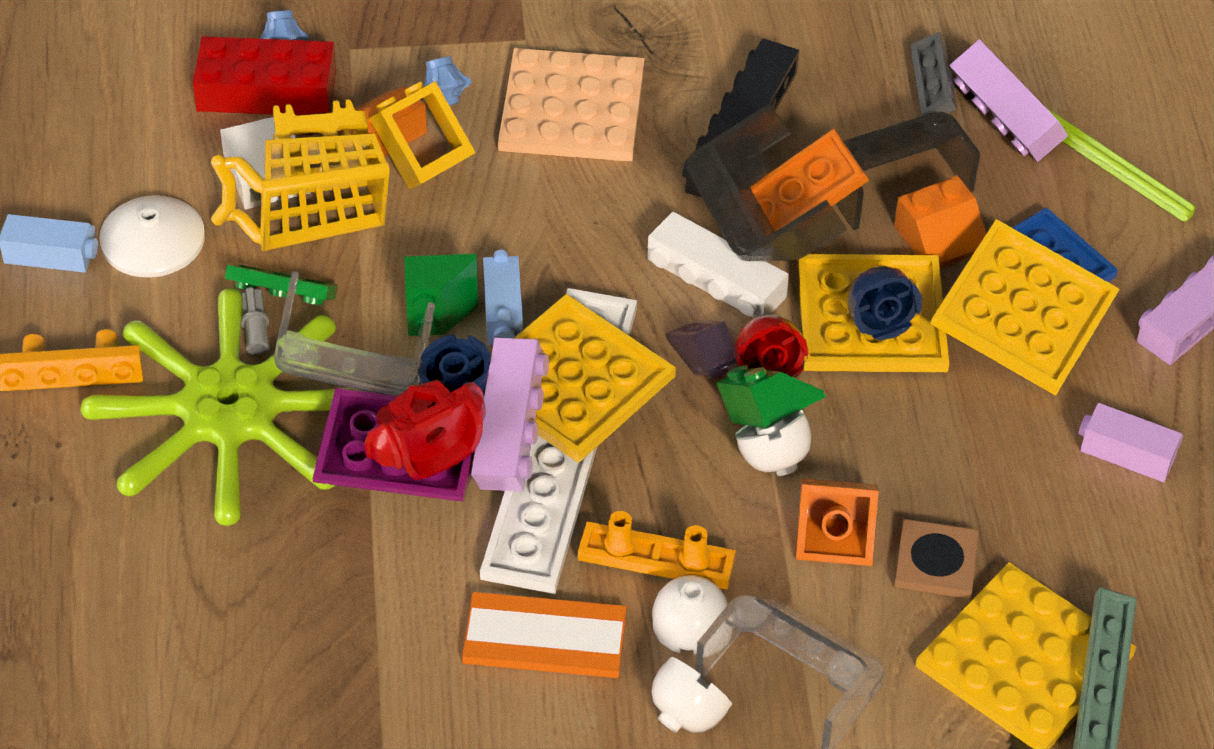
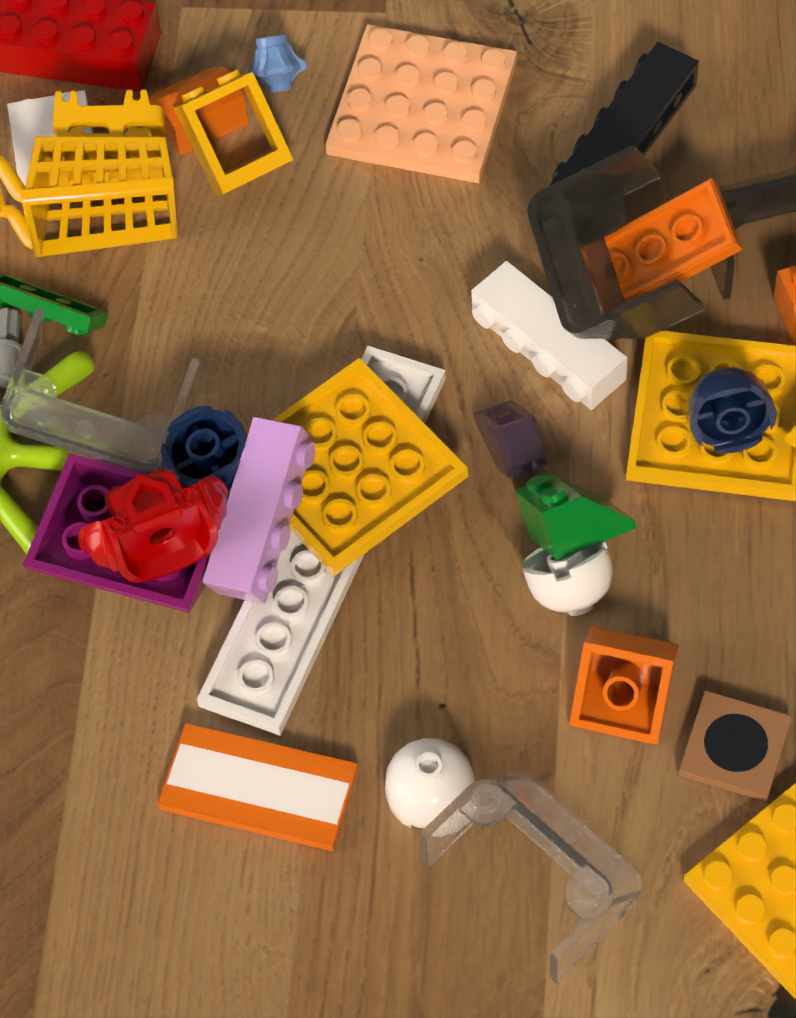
camera: 15 degrees right, 10 degrees up
green slope [404,253,478,336] -> none
light blue brick [483,250,523,345] -> none
light orange plate [578,511,736,590] -> none
white cylinder [652,657,732,733] -> none
red cylinder [734,315,809,378] -> none

